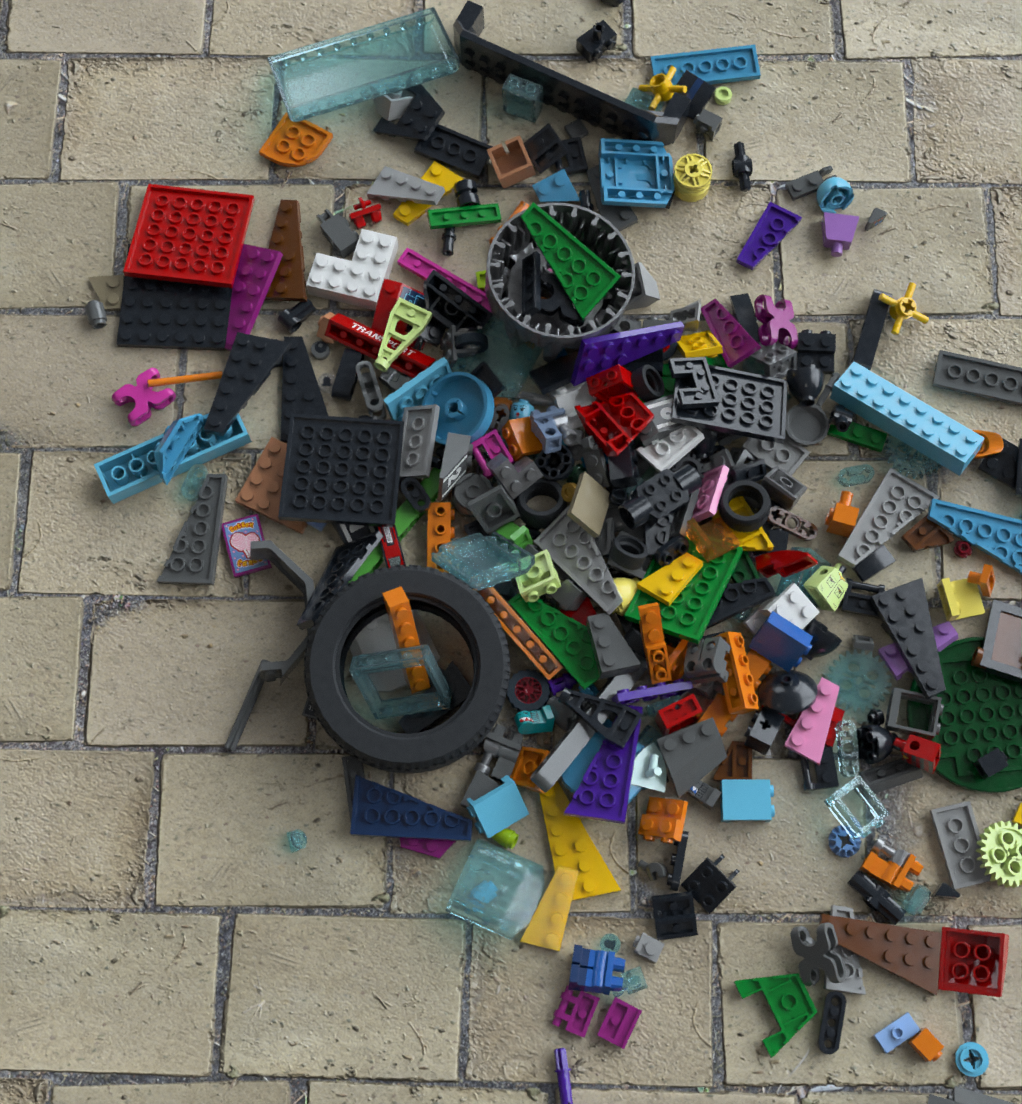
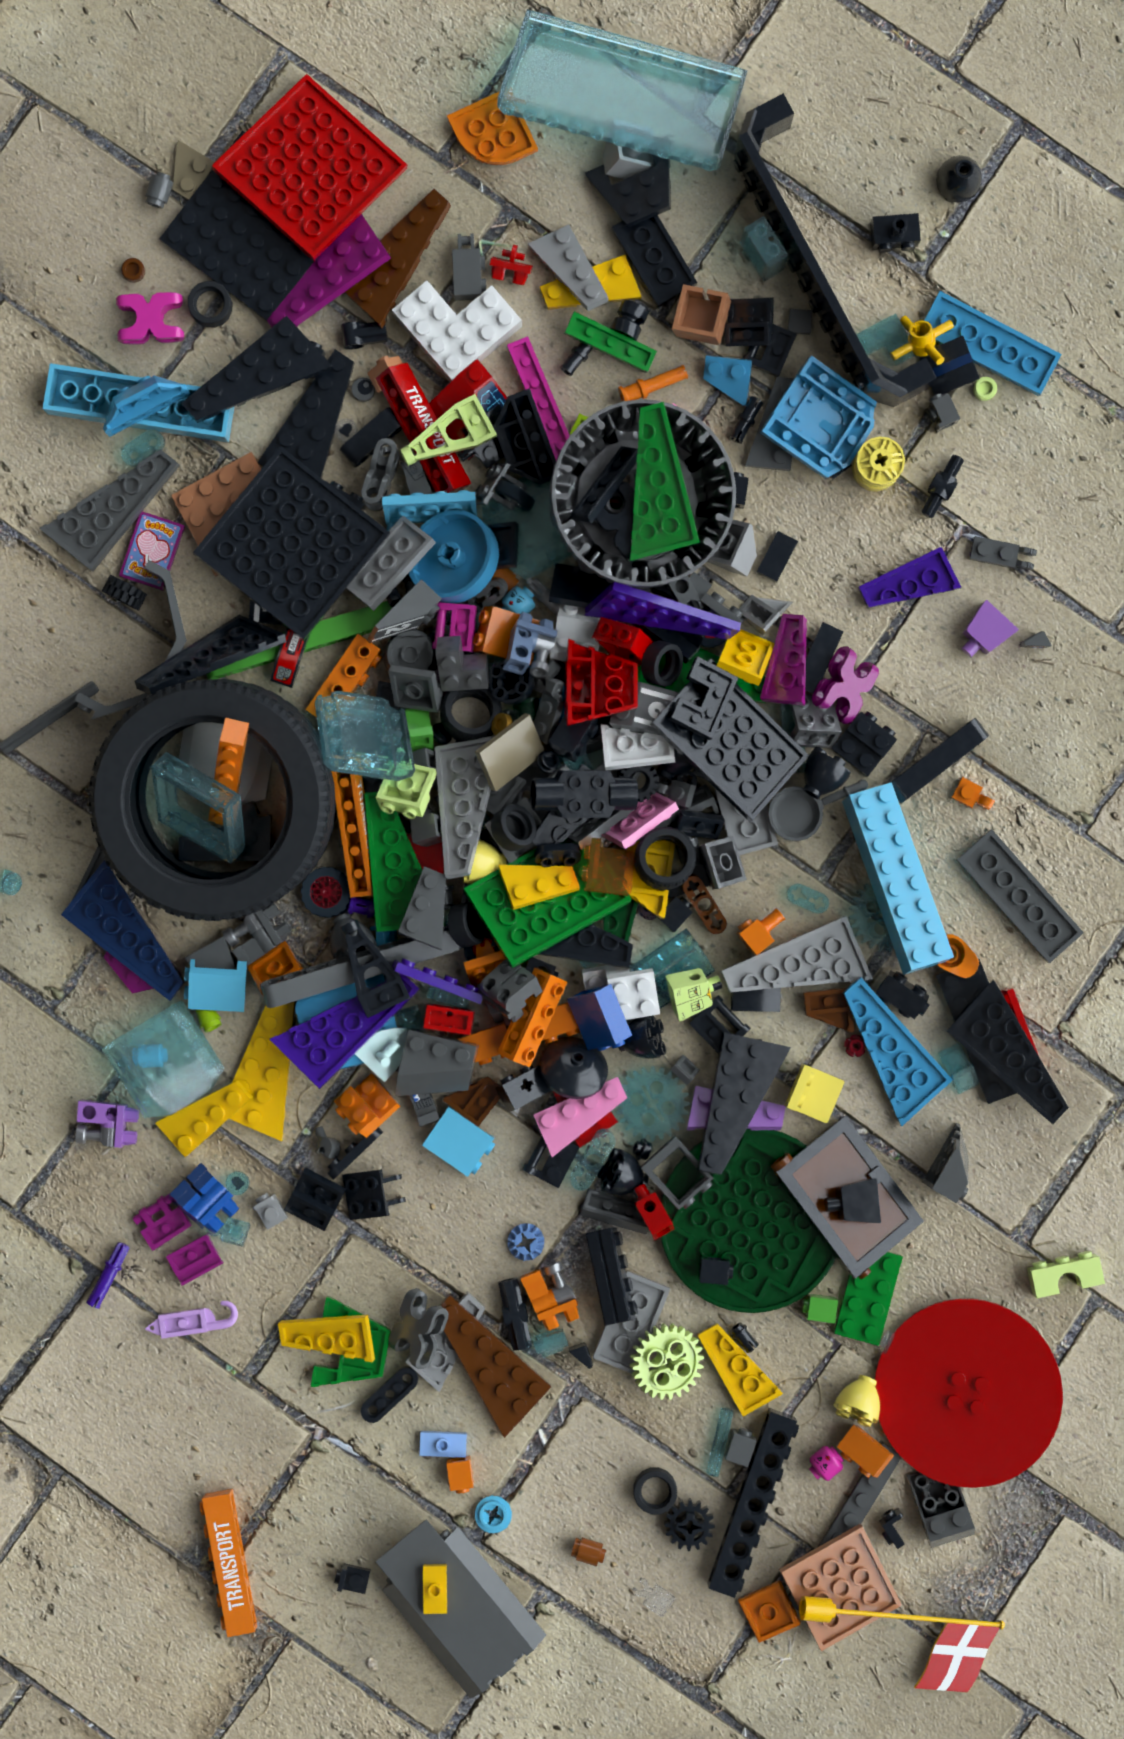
camera: 30 degrees right, 15 degrees up
orange bar [147,371,223,387] -> none
black plate [401,477,431,513] -> none
teal leg [514,705,555,734] -> none
orange slope [638,602,672,684] -> none
red slope [755,550,818,578] -> none
medium azure cylinder [816,177,854,213] -> none
clear light blue window [824,775,890,840] -> none
green plate [827,422,888,453] -> none
black axle [828,404,853,432] -> none
yellow bar [878,282,929,335] -> none
red slope [938,927,1009,997] -> none
orange tile [967,564,996,597] -> none
none -> medium lavender hips [76,1099,139,1148]
none -> black tyre [102,575,147,611]
none -> reddish brown tile [121,258,145,283]
none -> lavender plate [145,1301,238,1339]
none -> black tyre [187,281,233,328]
none -> yellow wing [278,1315,375,1362]
none -> black brick [585,1227,638,1326]
none -> black tile [757,531,798,583]
none -> black brick [876,970,930,1019]
none -> orange plate [951,777,995,810]

